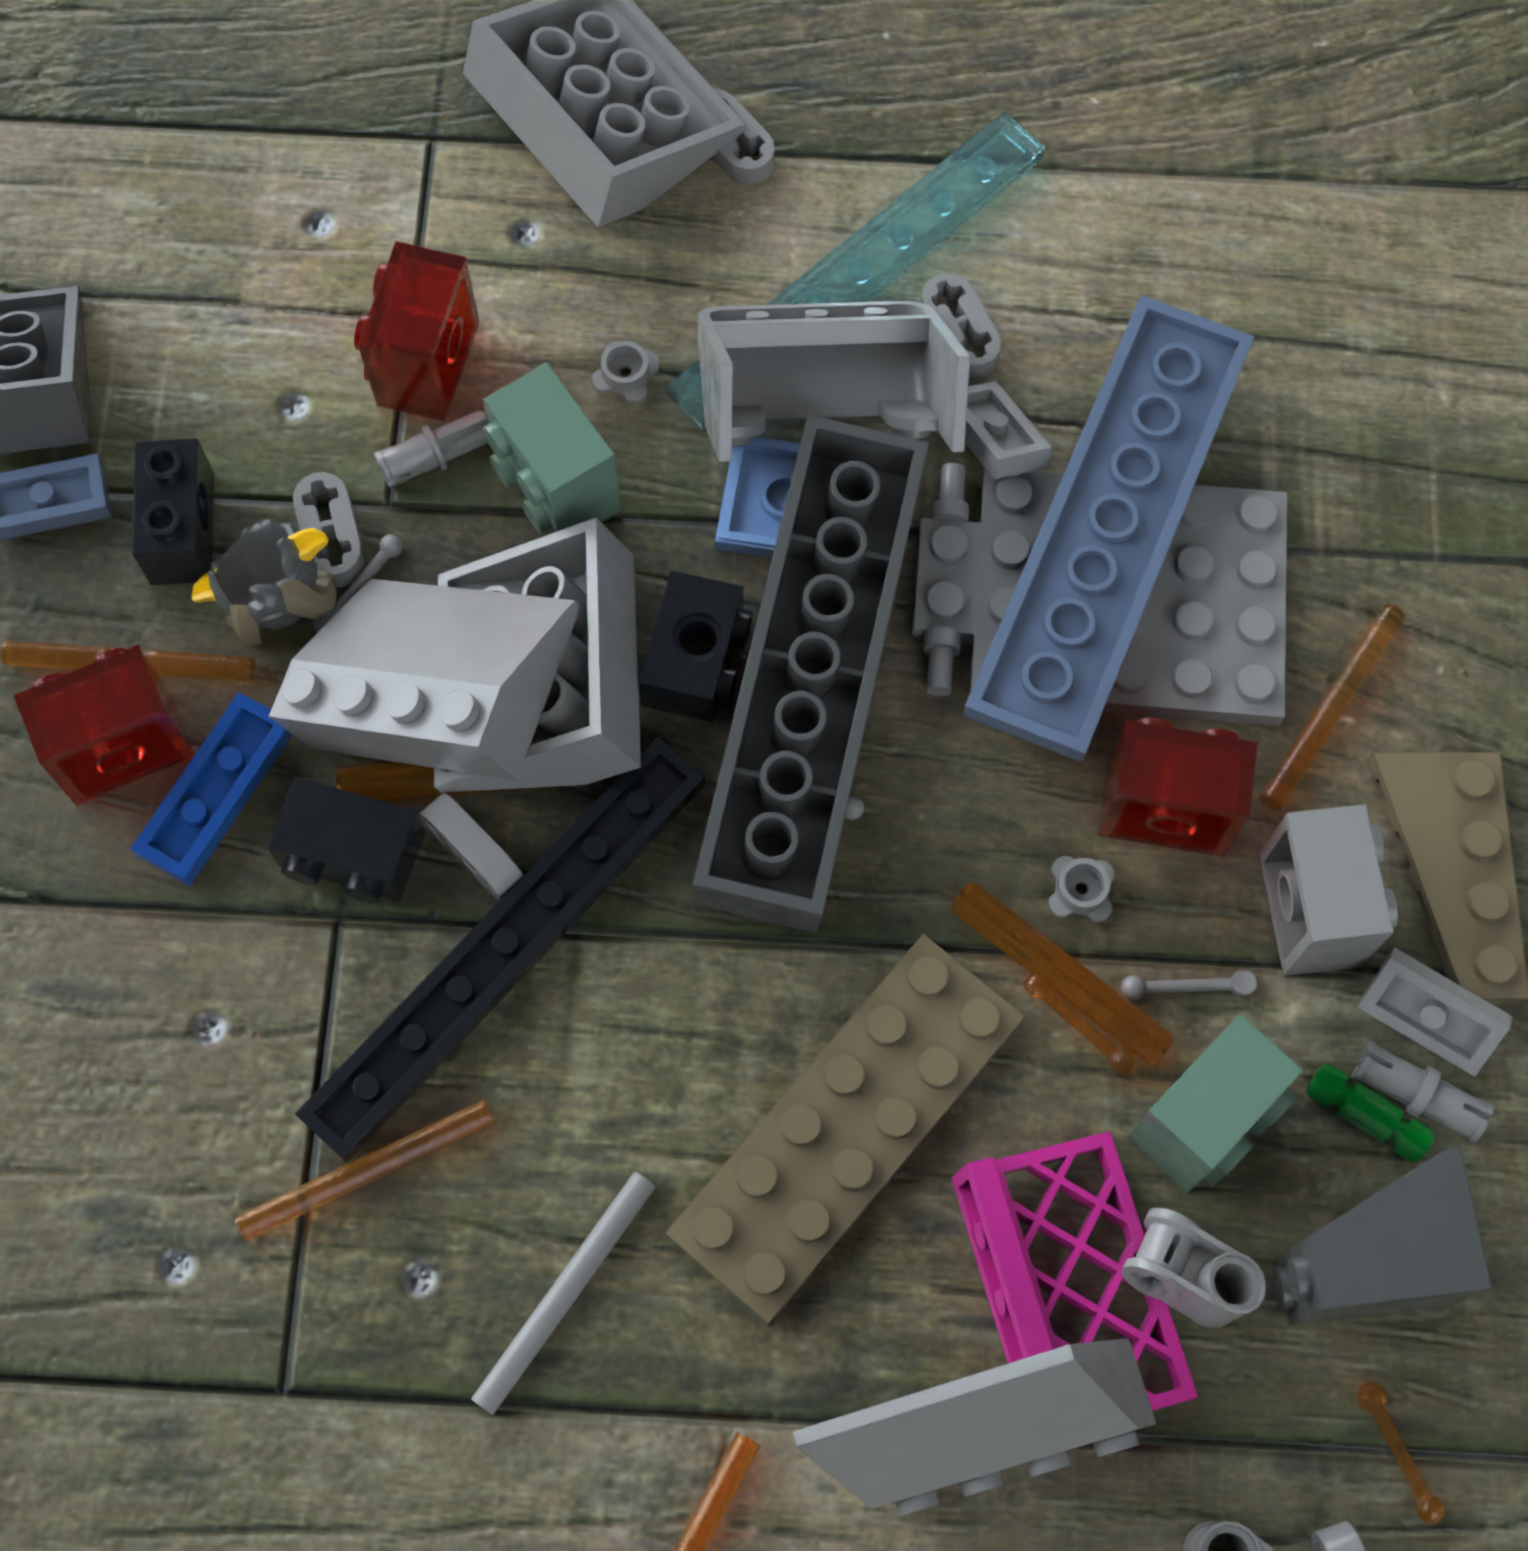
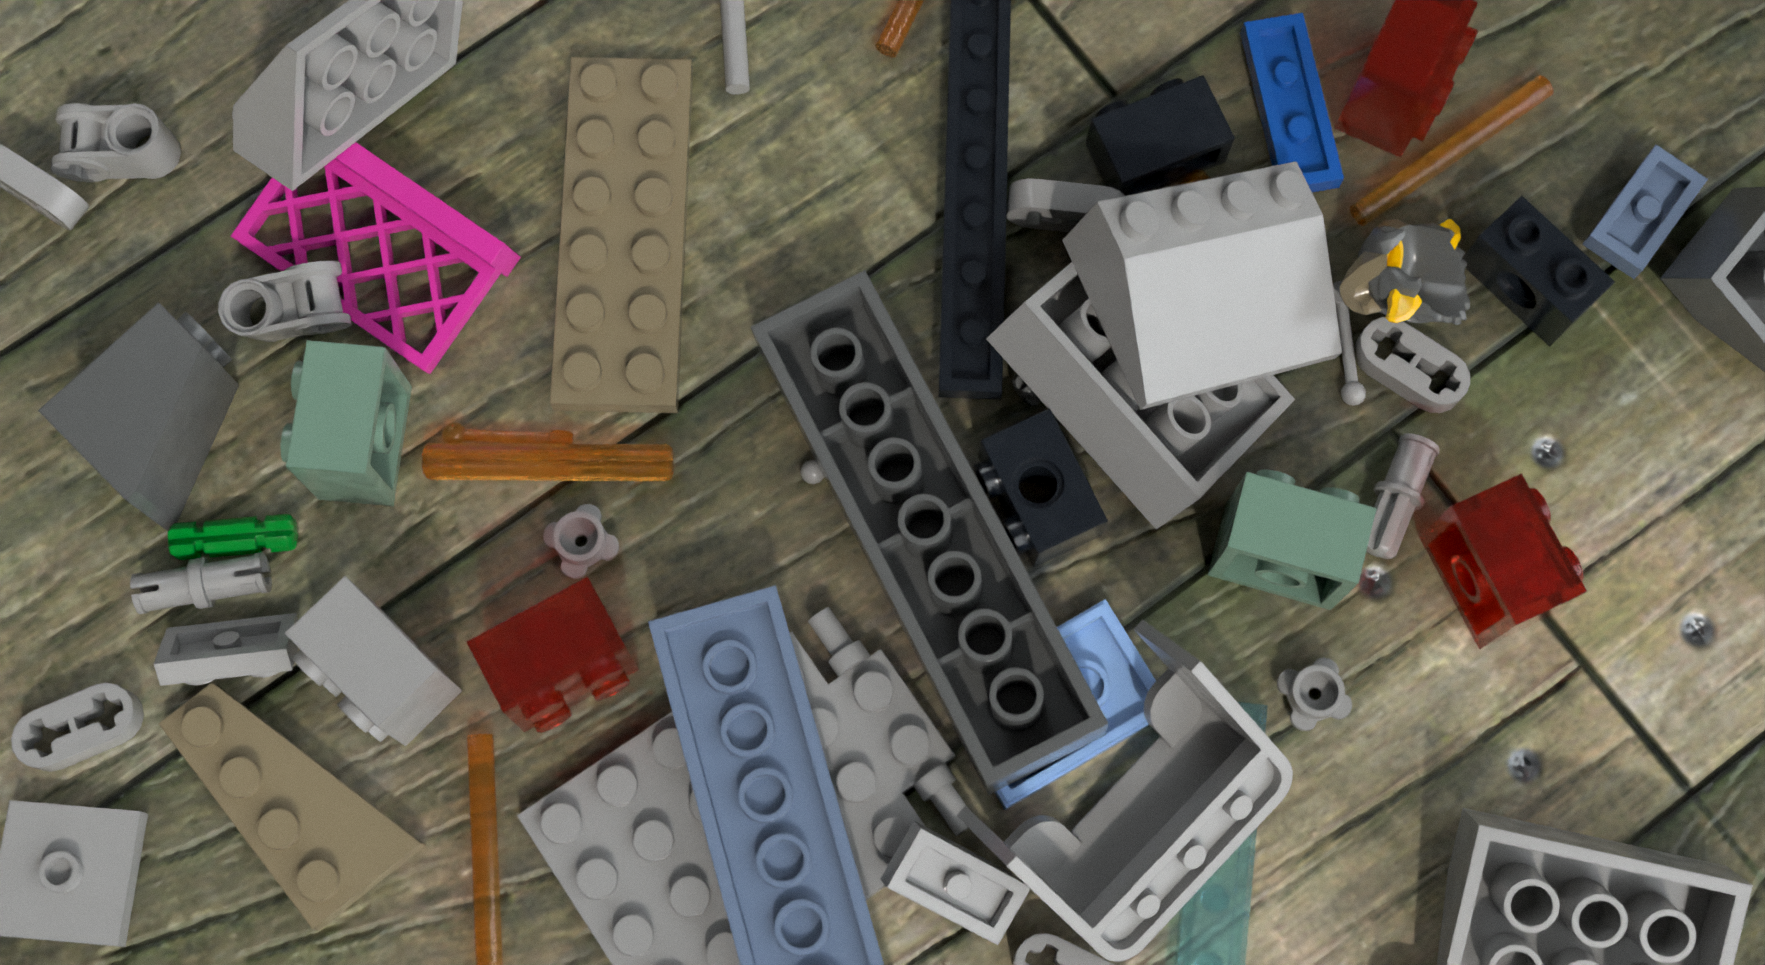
camera: 140 degrees right, 5 degrees up
light grey hinge [1121,970,1257,1001] -> none
clear orange hinge [1356,1381,1445,1524] -> none

